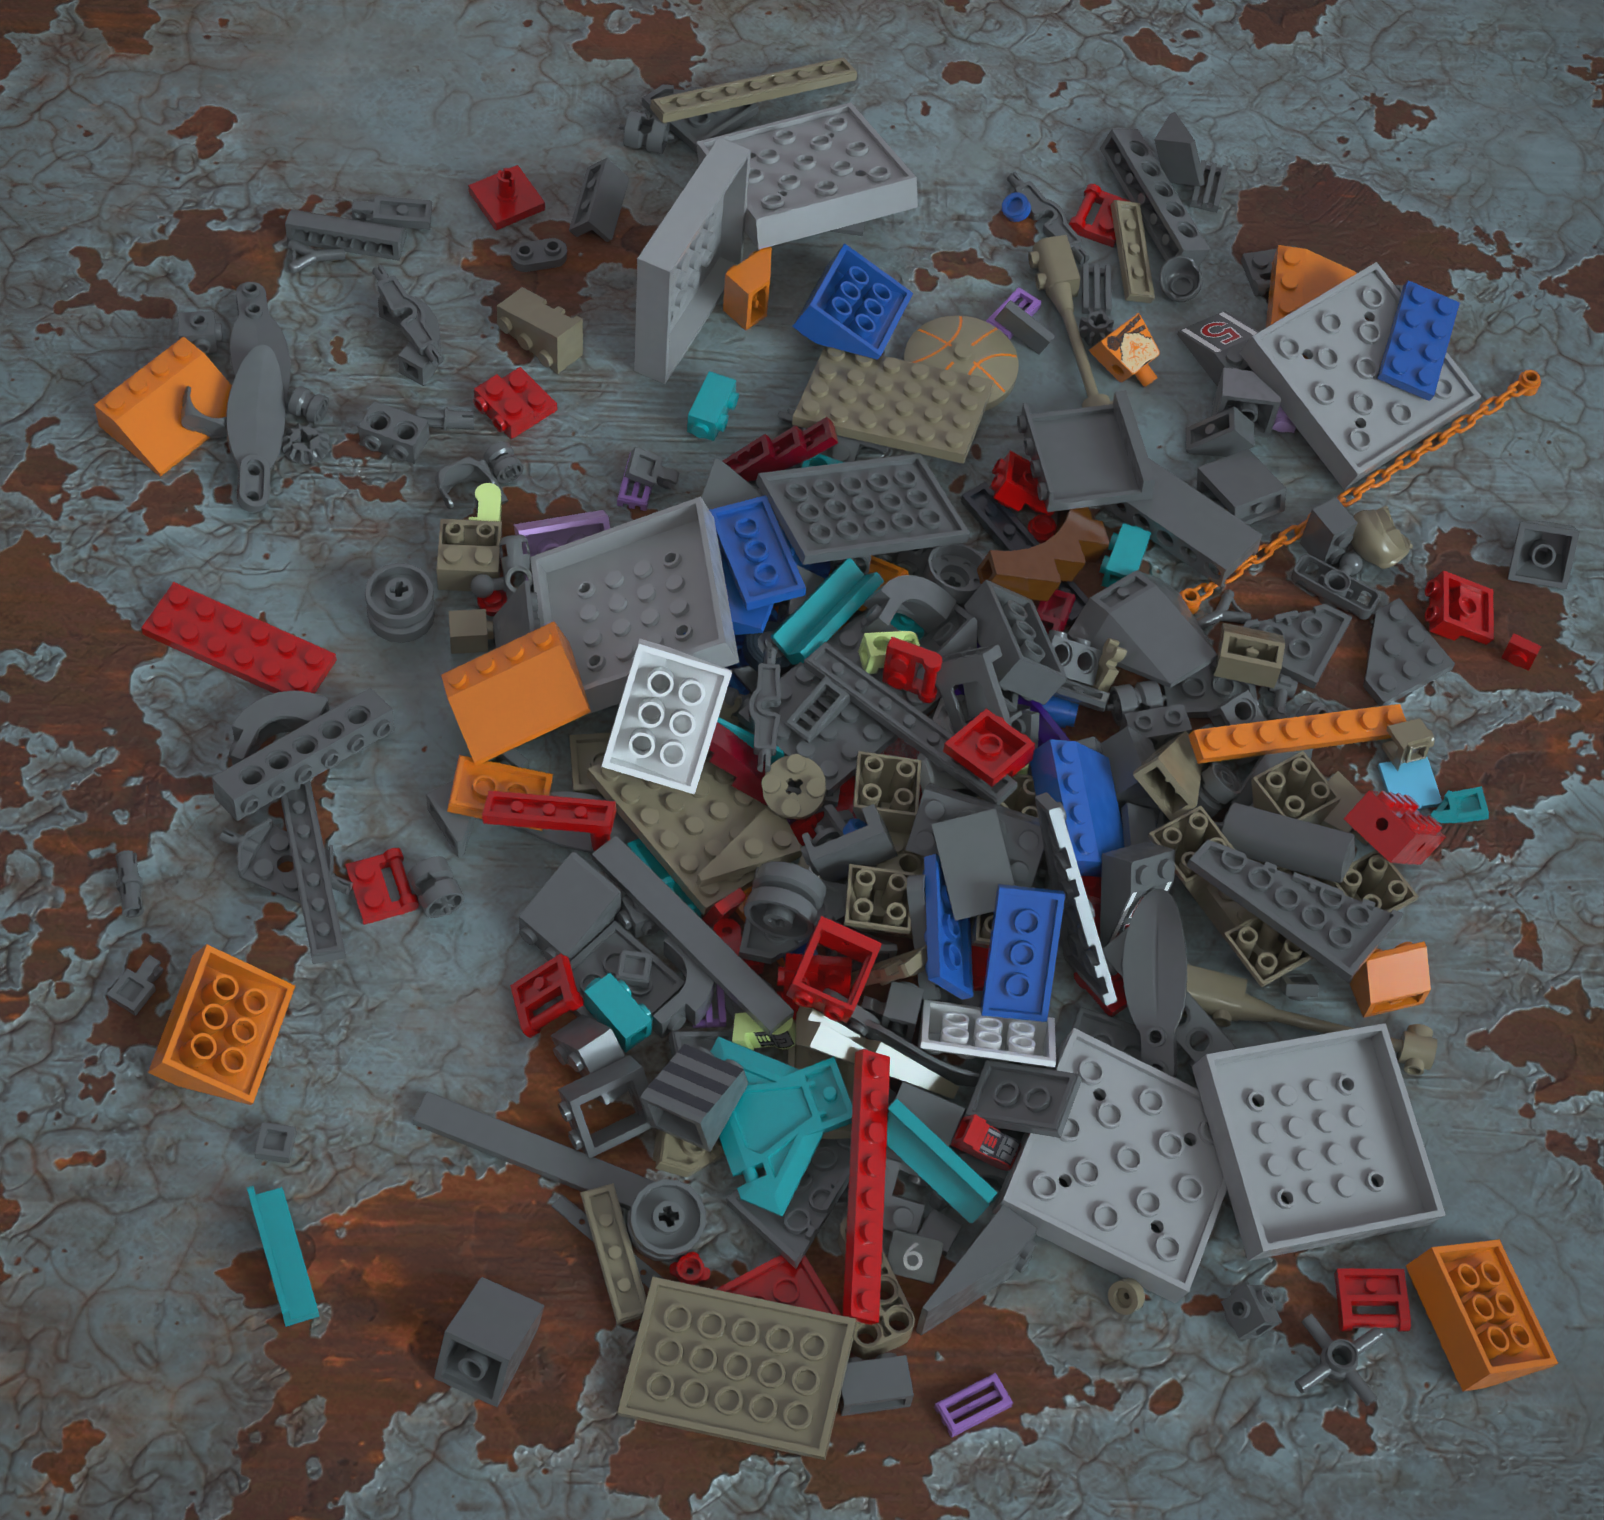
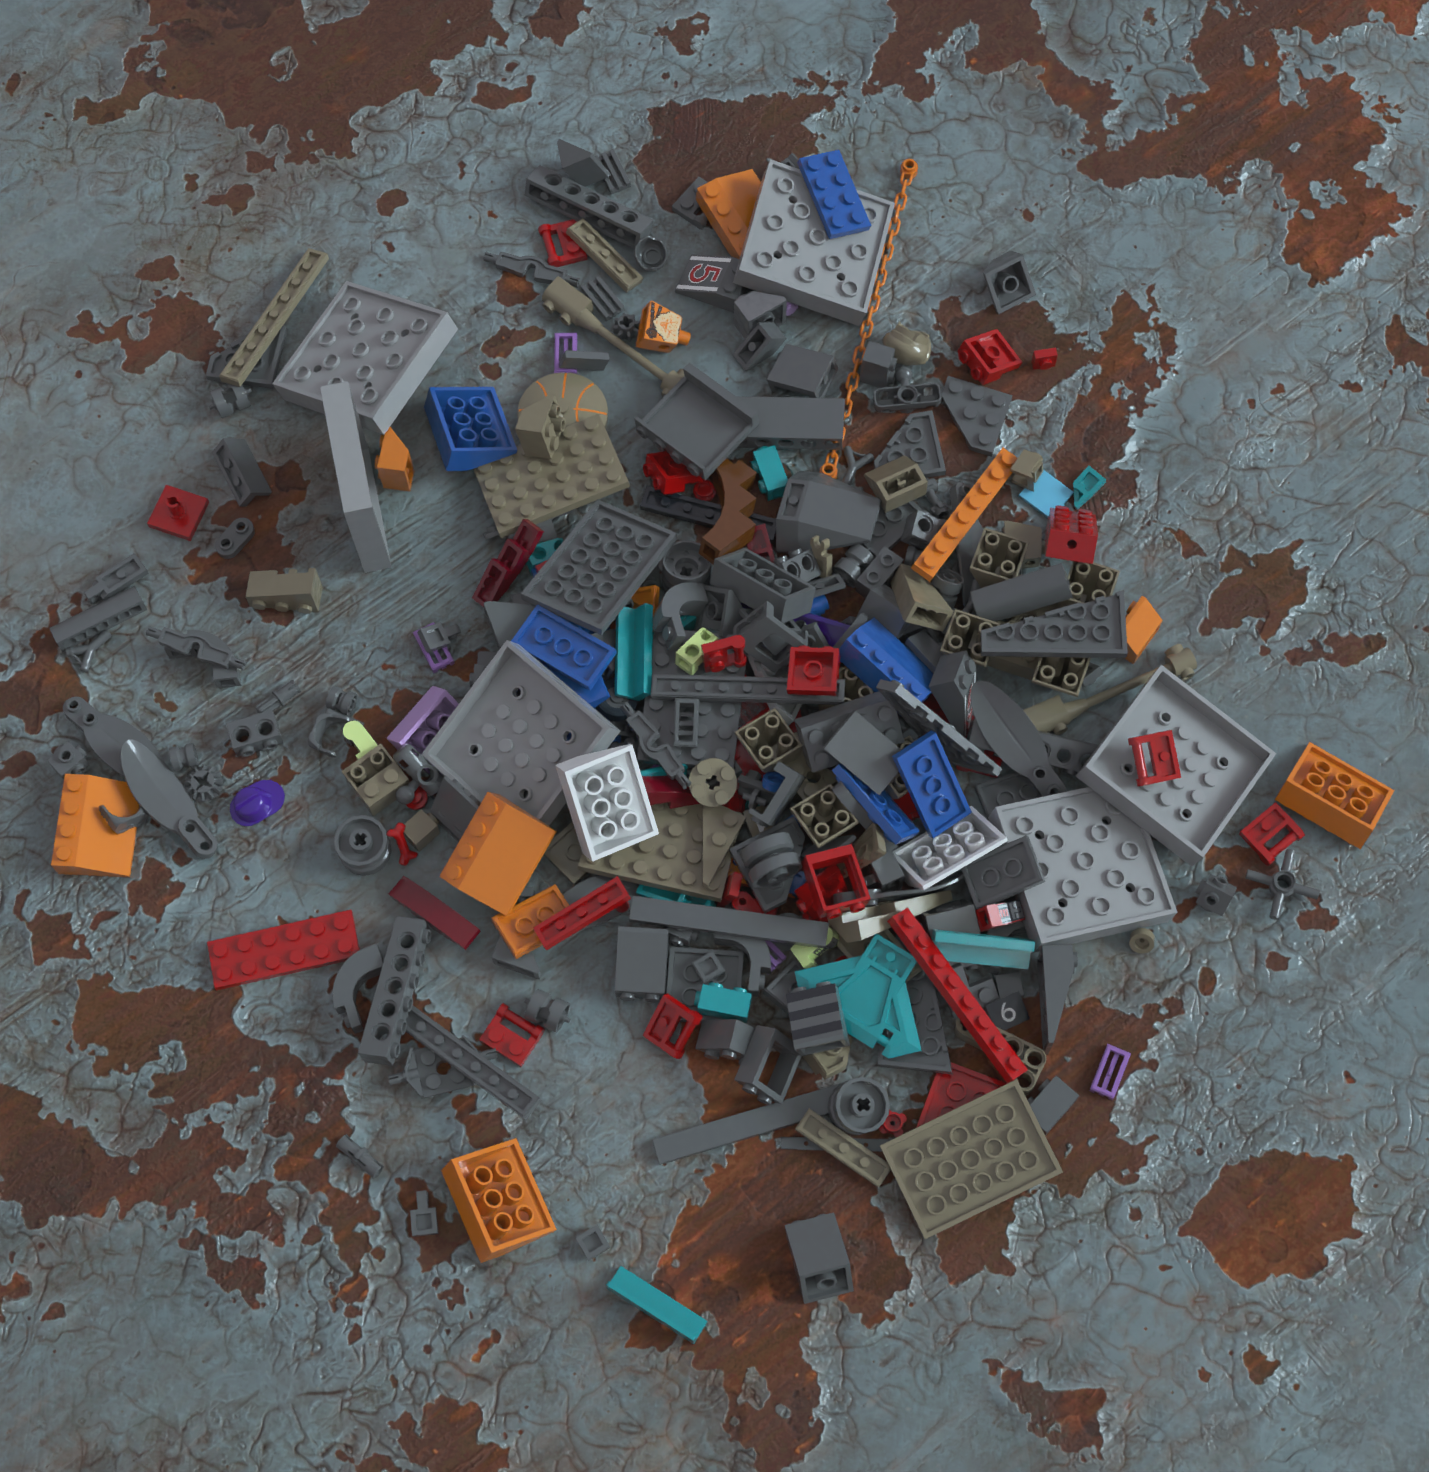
camera: 30 degrees left, 10 degrees up
red plate [473,367,557,440] -> none
teal brick [687,371,739,441] -> none
blue tile [1002,192,1031,222] -> none
none -> dark purple piece [230,780,285,826]
none -> red piece [386,822,418,866]
none -> dark red slope [388,876,481,950]
none -> dark tan slope [515,394,566,459]
none -> red plate [1128,730,1181,786]

